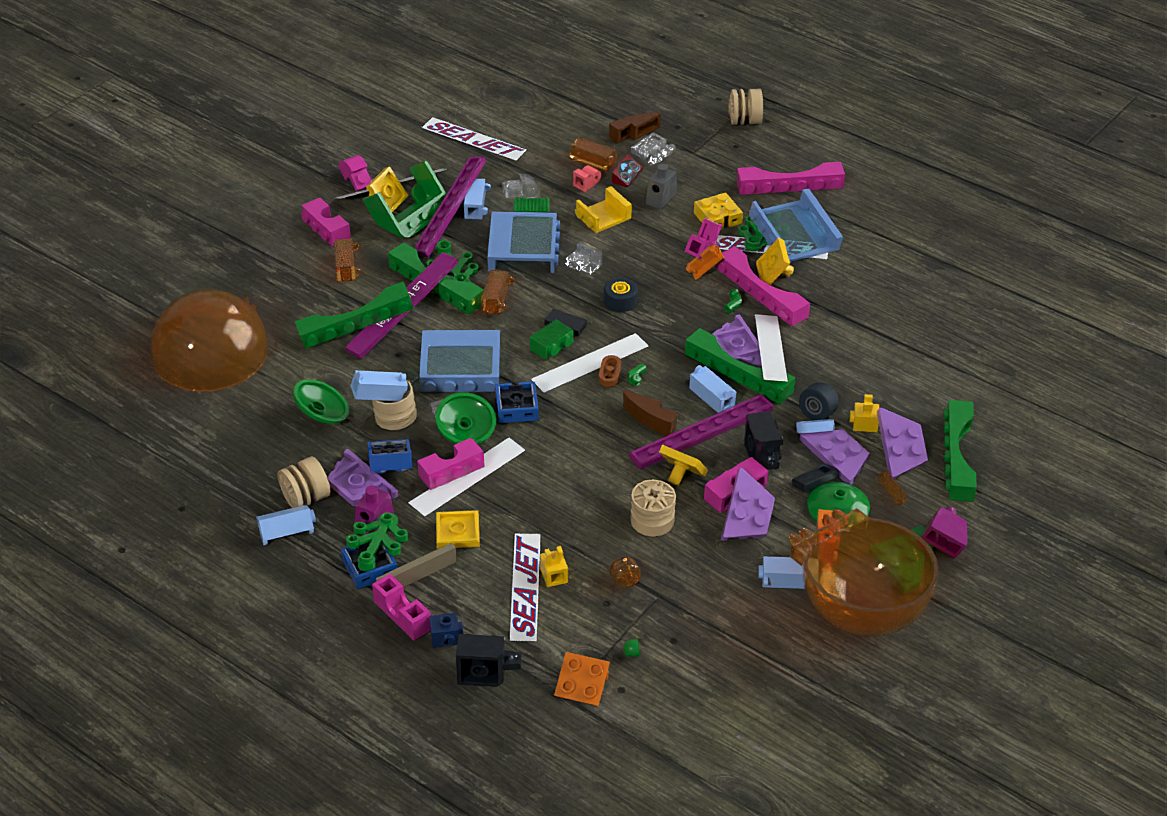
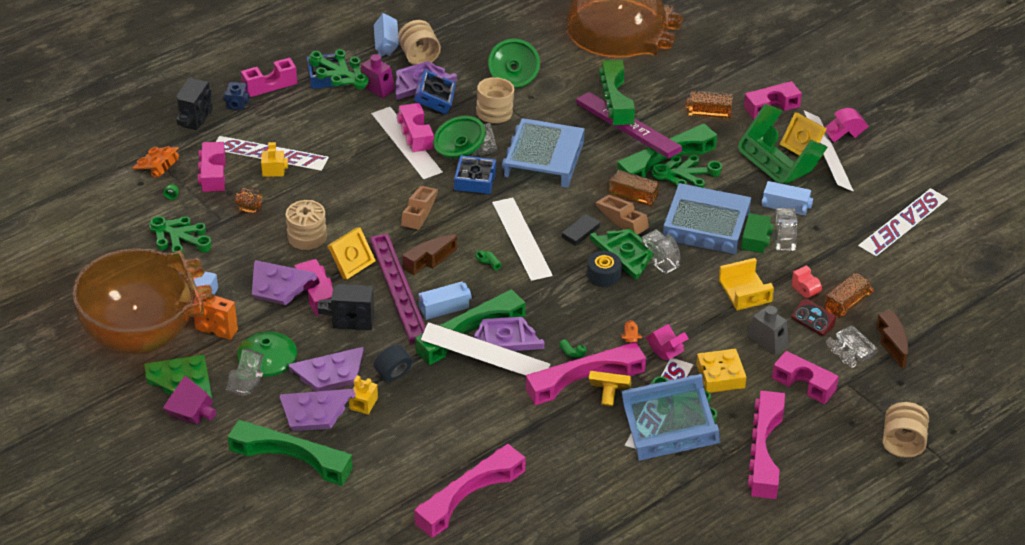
camera: 105 degrees right, 0 degrees up
light blue brick [351,370,408,401] -> none
dark tan tile [376,543,456,587] -> none
magenta tile [414,156,486,257] -> none
yellow plate [436,511,480,549] -> none
green brick [530,319,573,360] -> none
dark orange plate [599,355,621,387] -> none
black tile [792,464,838,492] -> none
light blue beam [796,419,835,433] -> none
clear orange axle [878,471,908,505] -> none
none -> green plant [149,216,212,257]
none -> dark pink arch [198,142,226,192]
none -> clear brick [226,348,263,396]
none -> medium nougat slope [401,186,438,230]
none -> dark pink arch [414,444,525,538]
none -> green wing [590,229,654,280]
none -> medium nougat slope [595,195,649,235]
none -> dark pink arch [772,351,839,404]

